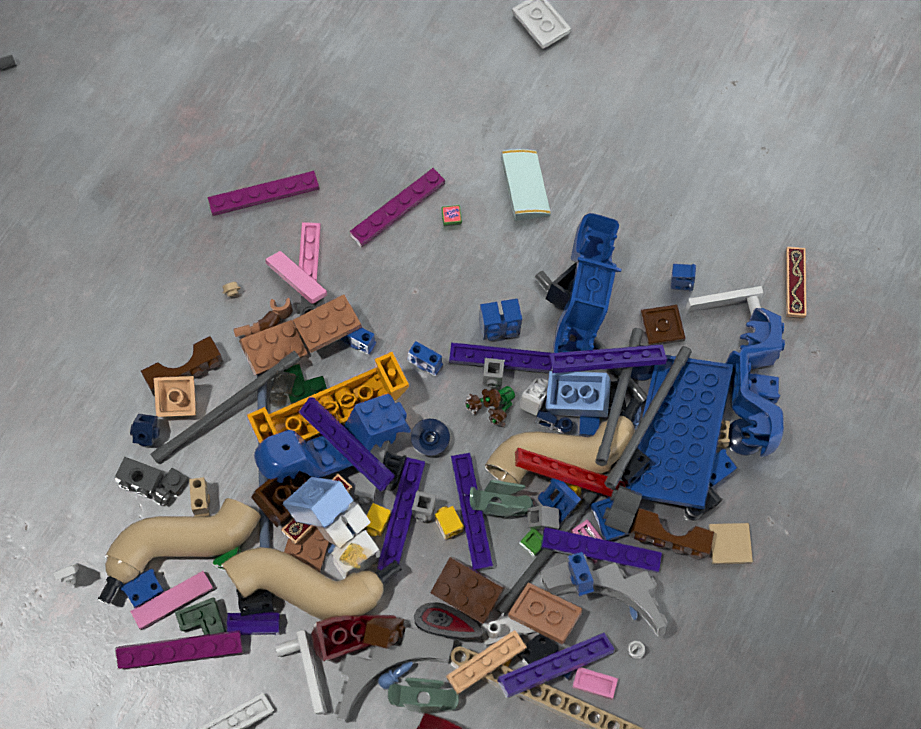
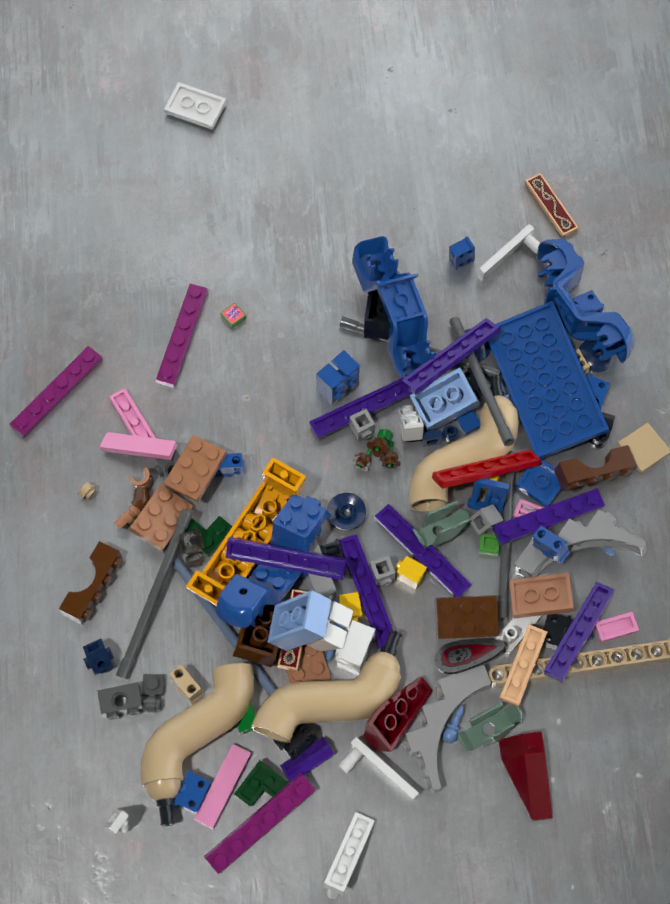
camera: 30 degrees left, 0 degrees up
light nougat slope [154,376,197,417] -> none
clear yellow tile [338,543,367,569] -> none
reddish brown slope [364,618,406,649] -> none
blue piece [407,341,443,376] -> none
light aqua slope [501,149,551,221] -> none
dark grey brick [603,485,642,533] -> none
dark grey piece [604,346,692,489] -> none
black piece [611,447,652,487] -> none
white hinge [628,641,645,659] -> none
reddish brown tile [640,304,686,346] -> none

